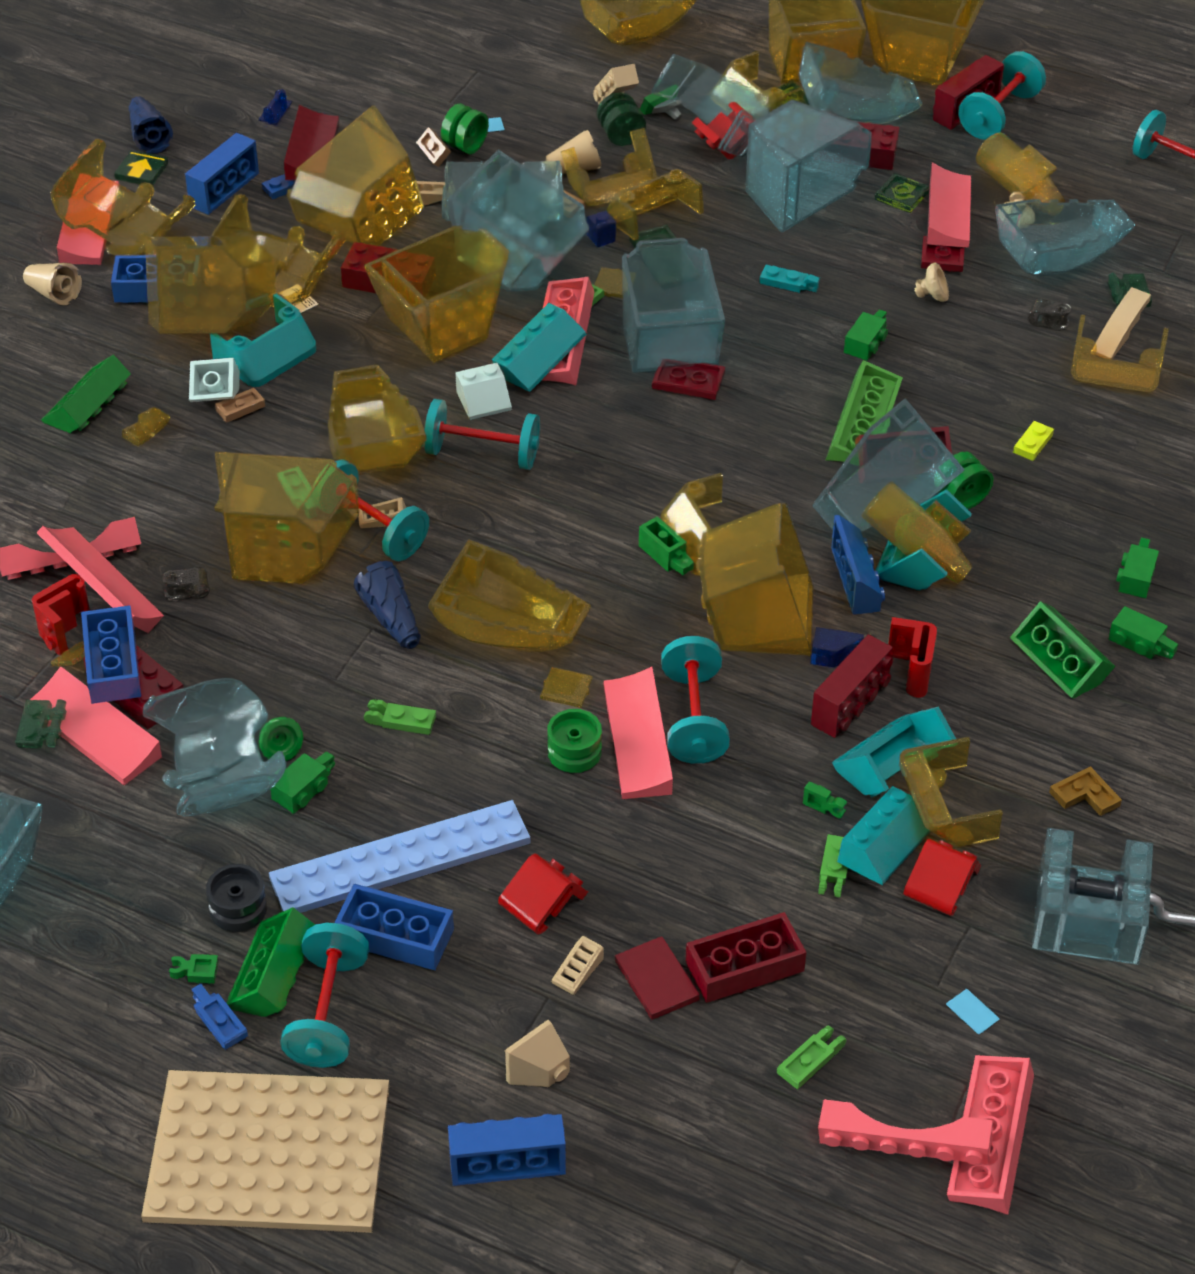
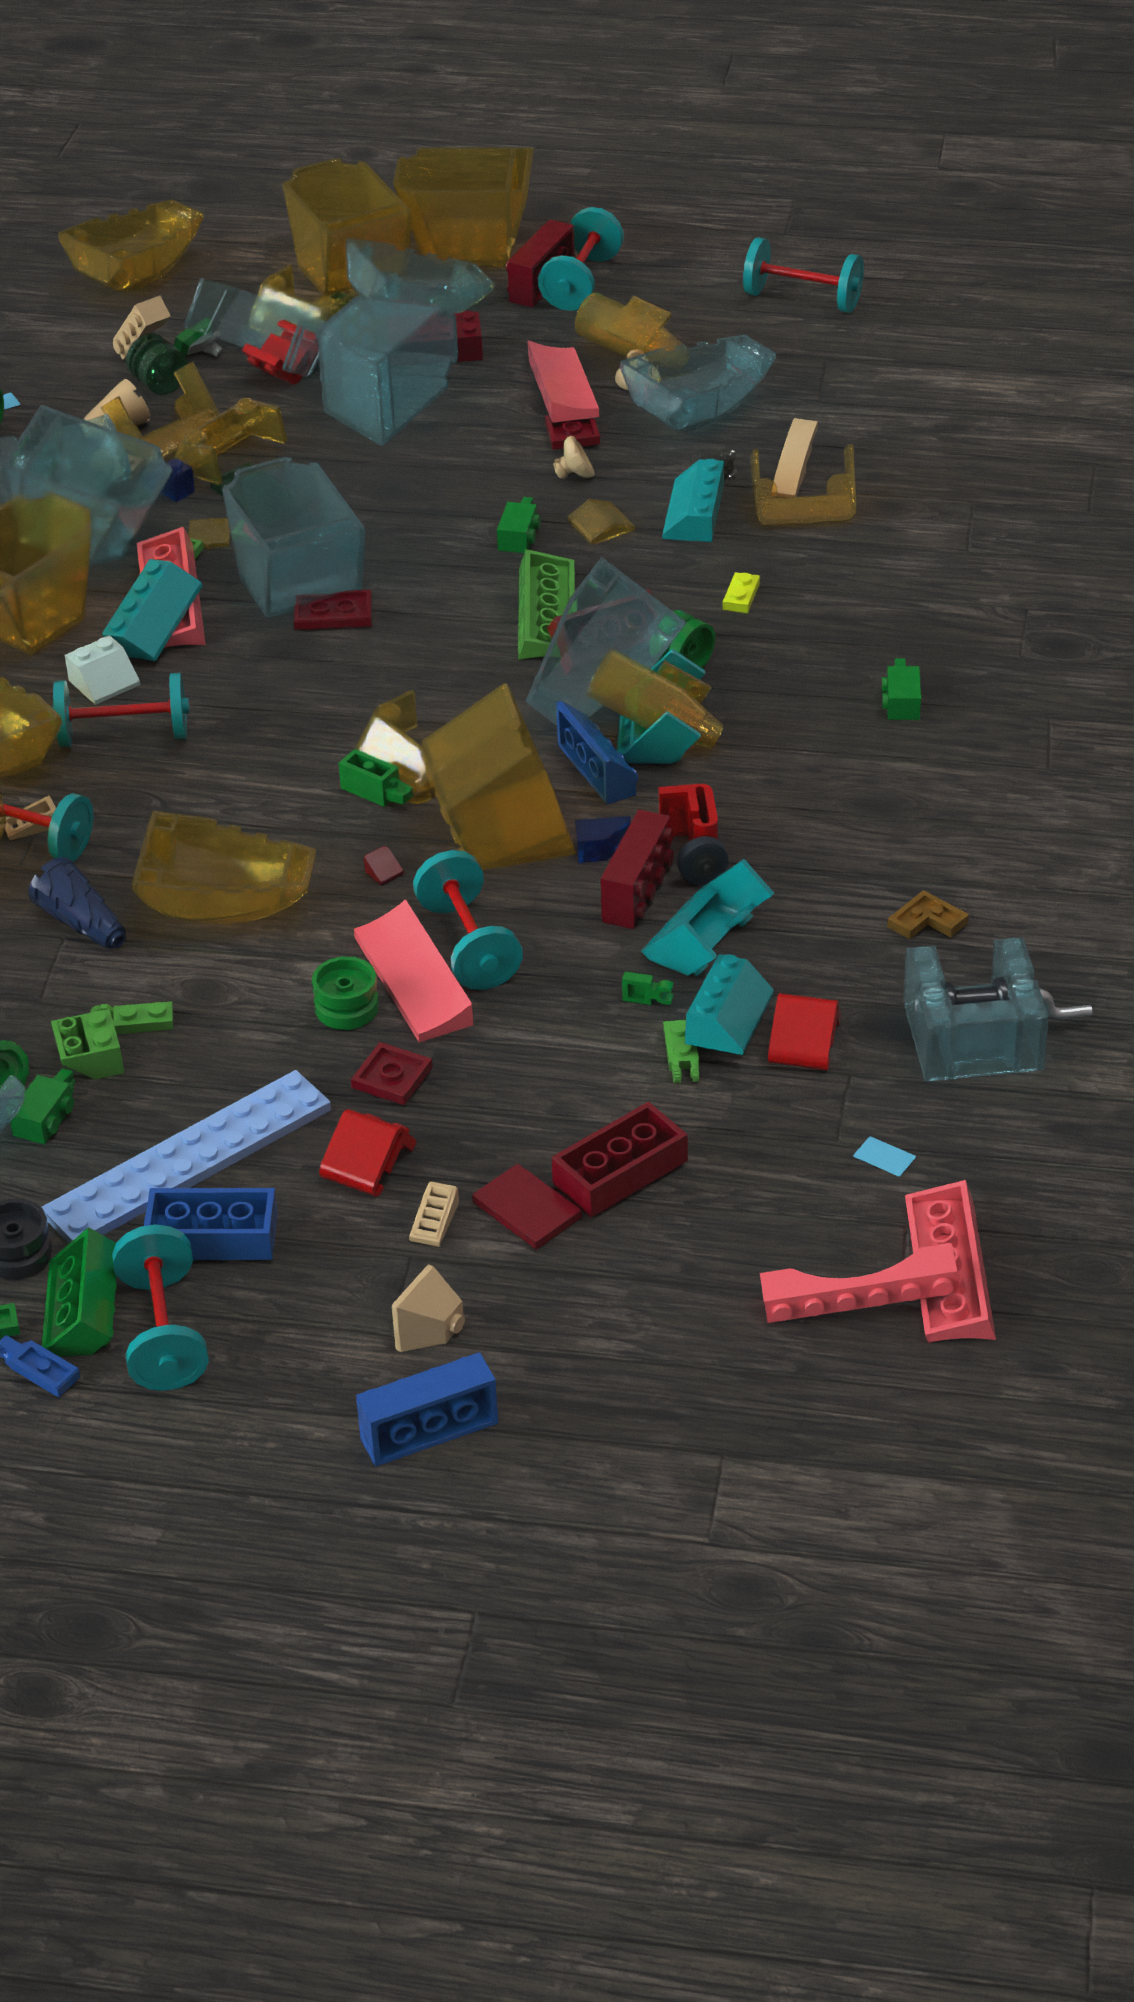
camera: 15 degrees left, 5 degrees down
tan plate [141,1070,389,1233] -> none
clear yellow piece [540,667,592,708] -> none
teal hinge [759,265,820,293] -> none
bright green hinge [777,1025,847,1090] -> none
clear green tile [875,173,930,213] -> none
clear yellow windscreen [899,737,1003,847] -> none
green slope [1010,601,1116,699] -> none
clear green plate [1108,273,1152,307] -> none
green hinge [1108,606,1178,659] -> none
none -> bright green slope [51,1009,124,1079]
none -> dark red plate [351,1042,433,1105]
none -> dark red slope [364,845,404,885]
none -> clear yellow slope [567,499,635,545]
none -> teal slope [662,459,724,542]
none -> black wheel [677,836,729,885]

